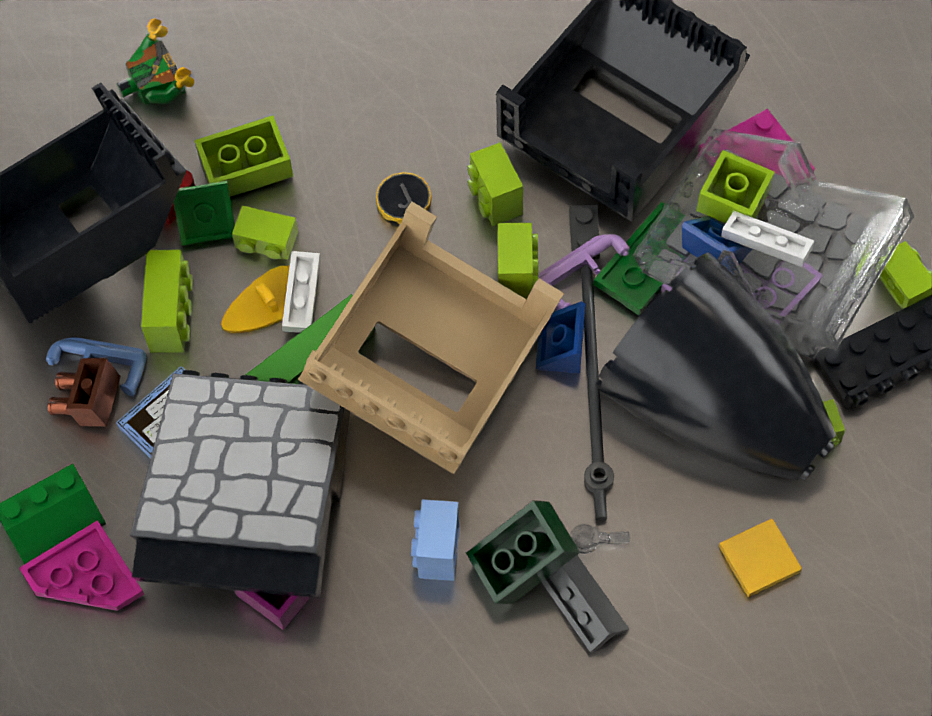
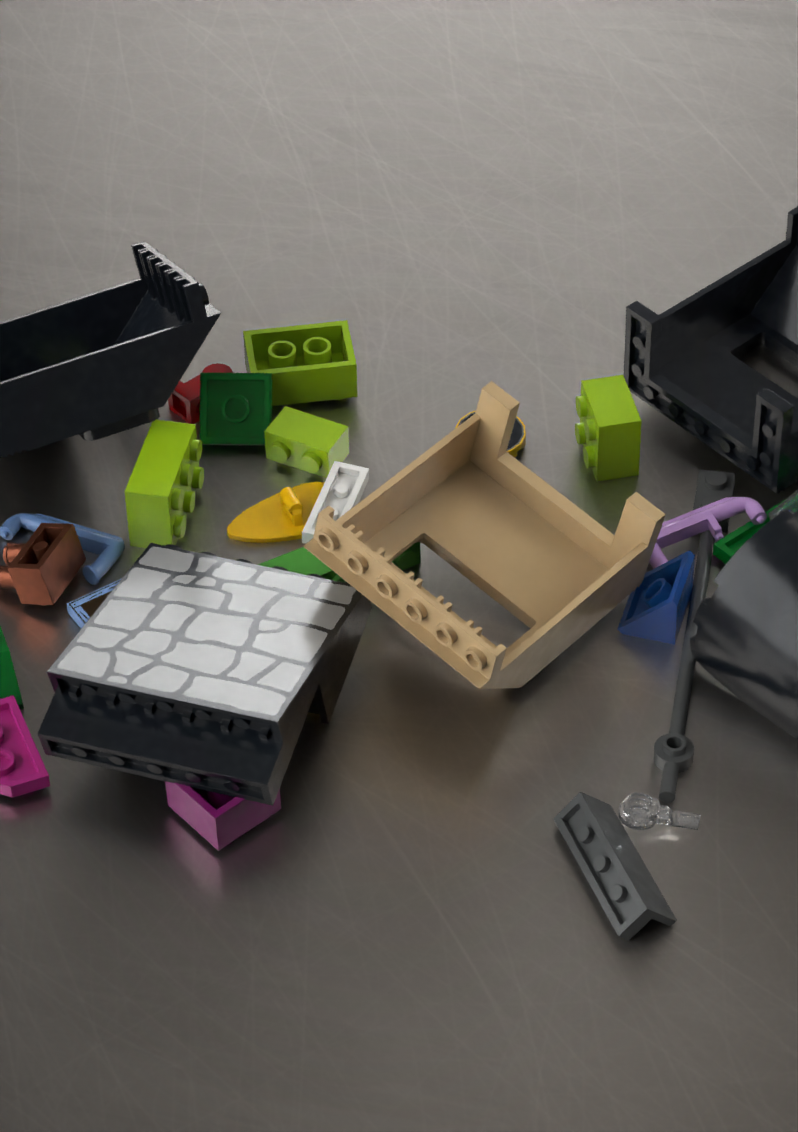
camera: 10 degrees right, 20 degrees down
torso [116,18,194,104] -> none
light blue brick [411,499,460,581] -> none
dark green brick [466,500,580,604] -> none
lime brick [497,223,539,300] -> none

